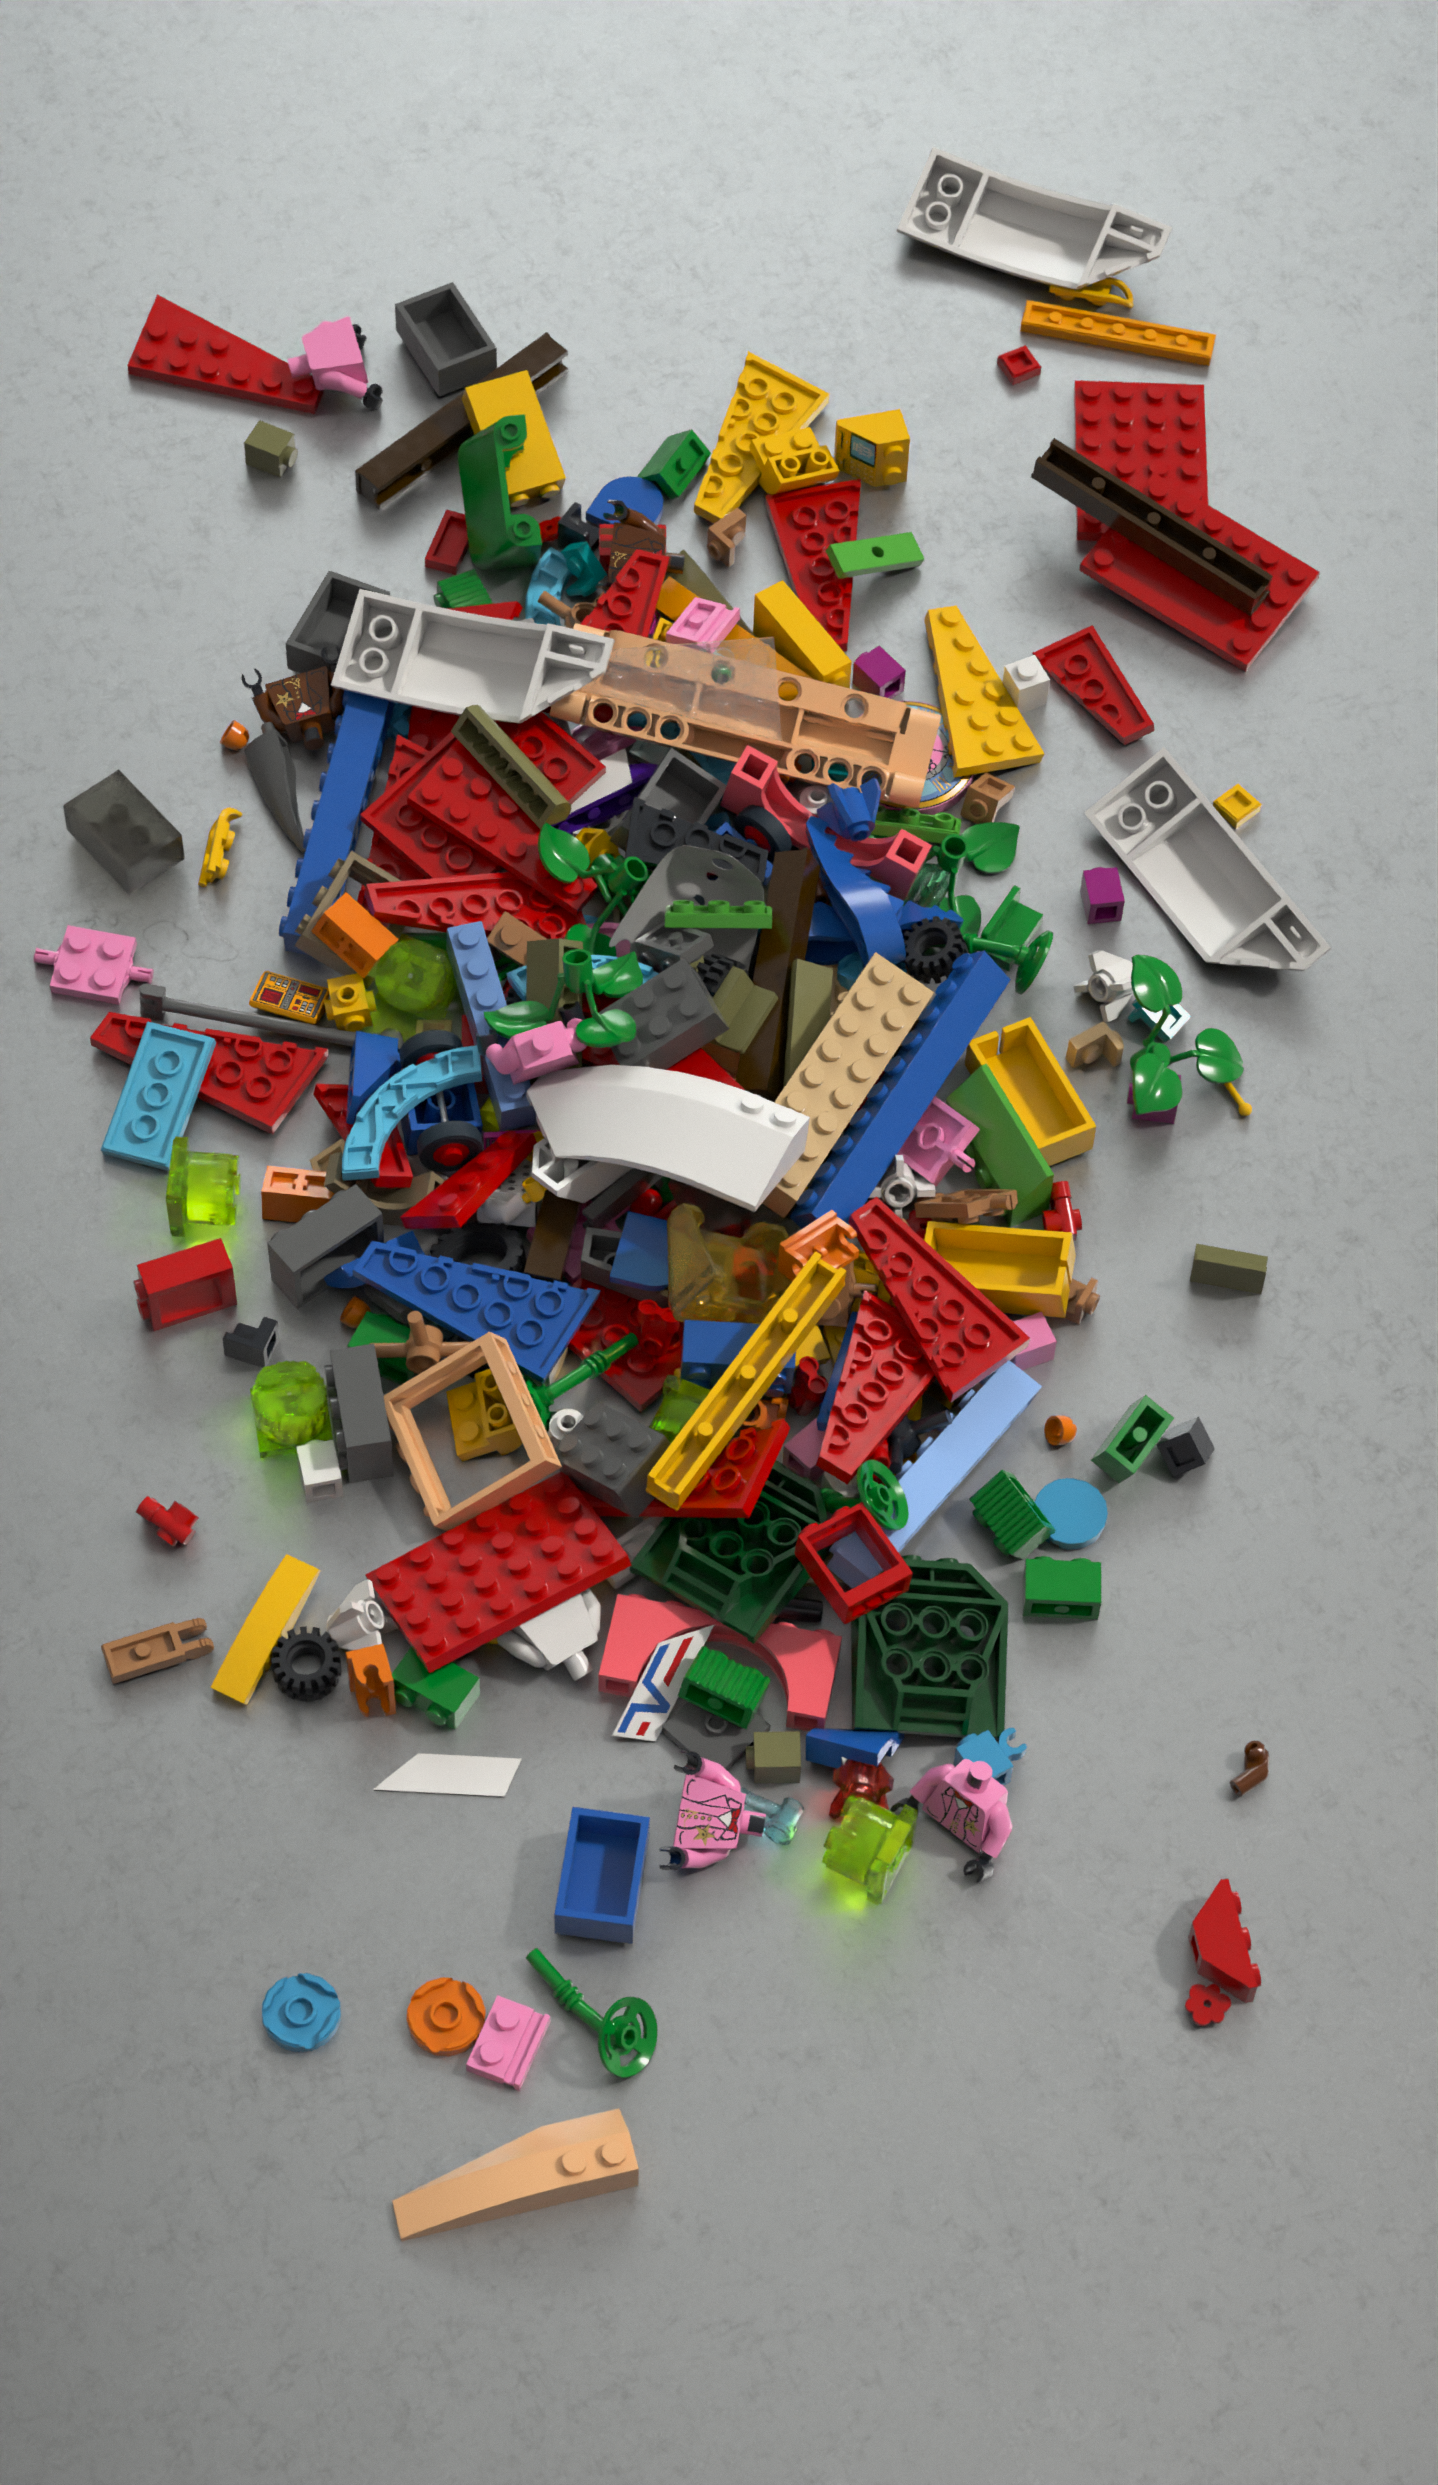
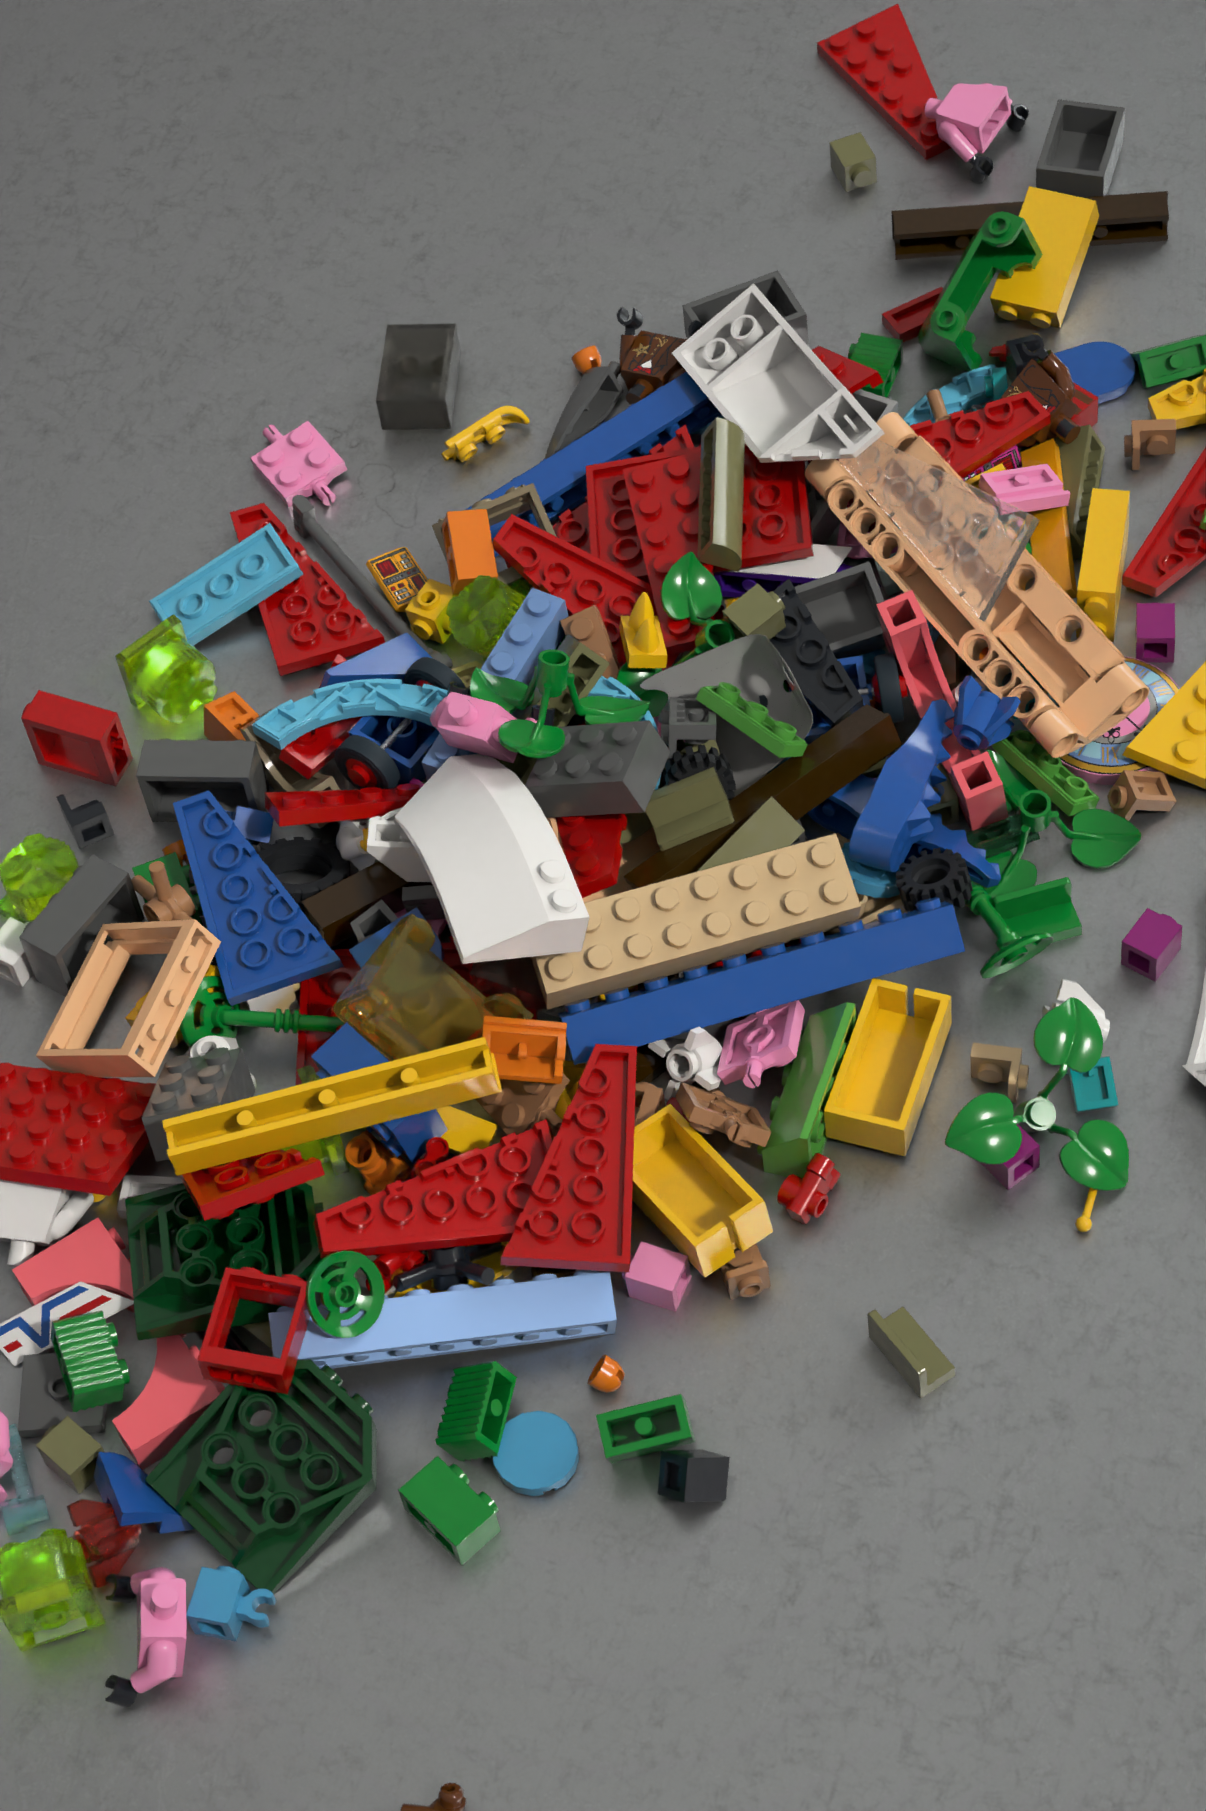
camera: 55 degrees right, 5 degrees down
none -> yellow tile [619,592,667,668]
none -> olive brick [722,583,786,640]

